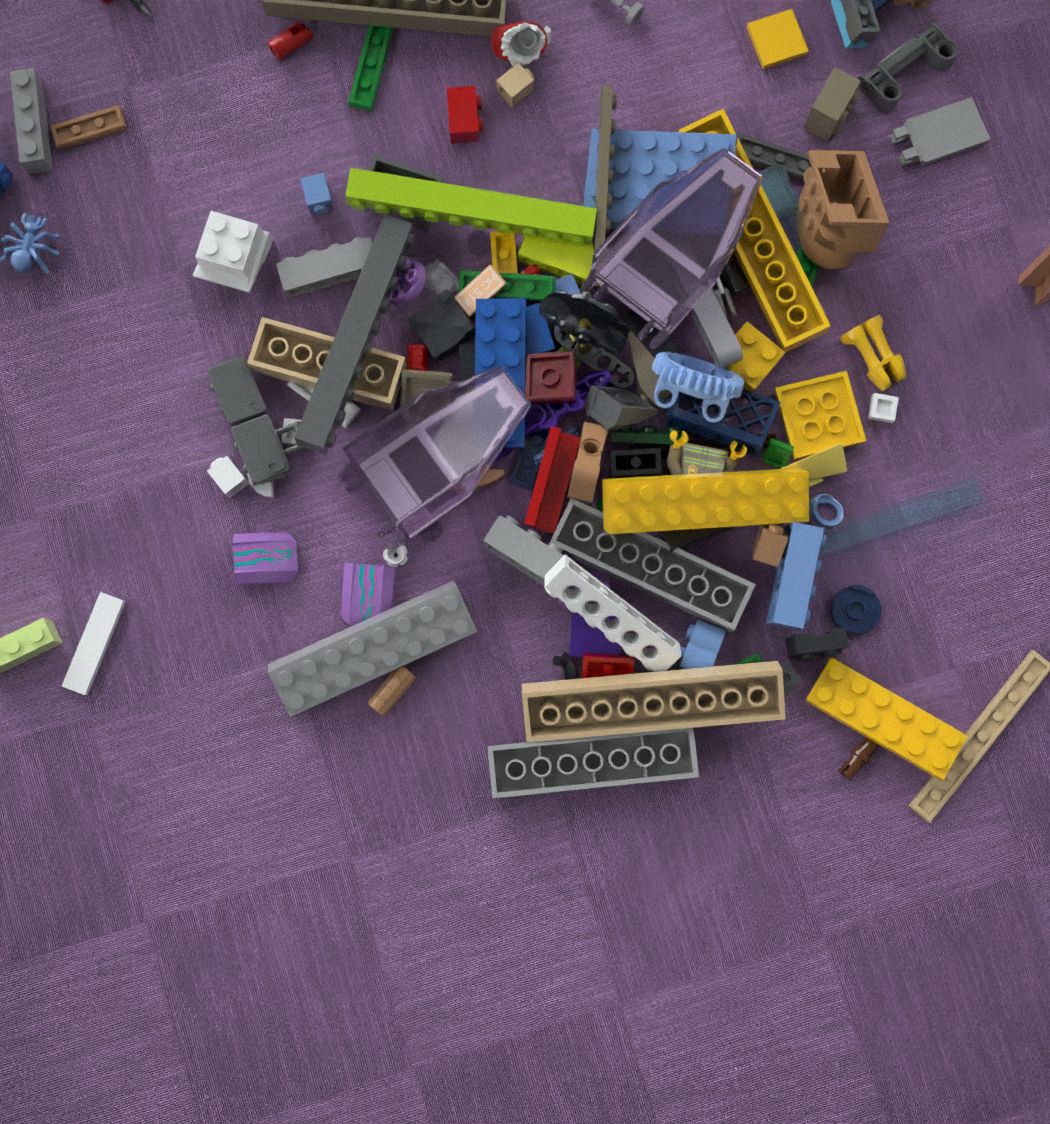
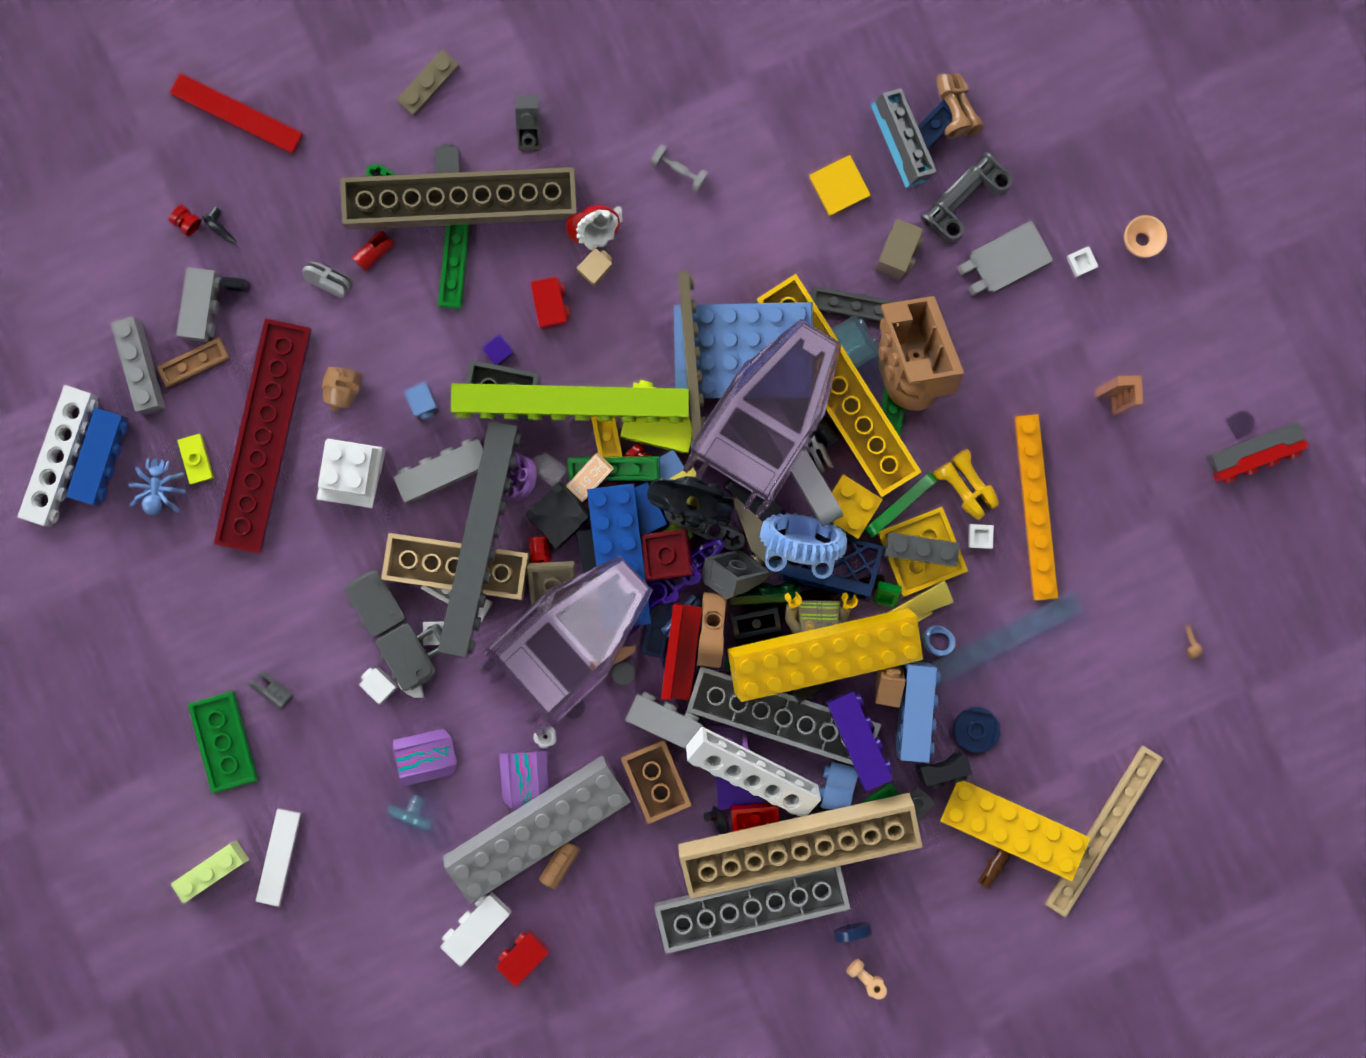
camera: 10 degrees left, 5 degrees up
none -> light grey brick [176,267,222,343]
none -> neon yellow plate [177,433,214,485]
none -> green tile [187,691,259,794]
none -> dark red plate [214,318,312,554]
none -> black tile [221,277,251,292]
none -> dark grey hinge [247,669,294,711]
none -> light grey arm [302,261,354,299]
none -> medium nougat helmet [322,367,363,412]
none -> clear light blue tile [386,795,434,833]
none -> white brick [440,892,512,967]
none -> dark purple tile [482,334,514,365]
none -> red brick [495,930,551,988]
none -> dark grey tile [612,662,635,685]
none -> medium nougat brick [621,739,692,824]
none -> dark purple brick [826,691,894,792]
none -> dark blue piece [833,922,872,942]
none -> light nougat leg [846,958,887,999]
none -> green beam [865,472,937,537]
none -> dark grey brick [883,532,960,567]
none -> light orange plate [1014,414,1058,601]
none -> white tile [1066,246,1098,278]

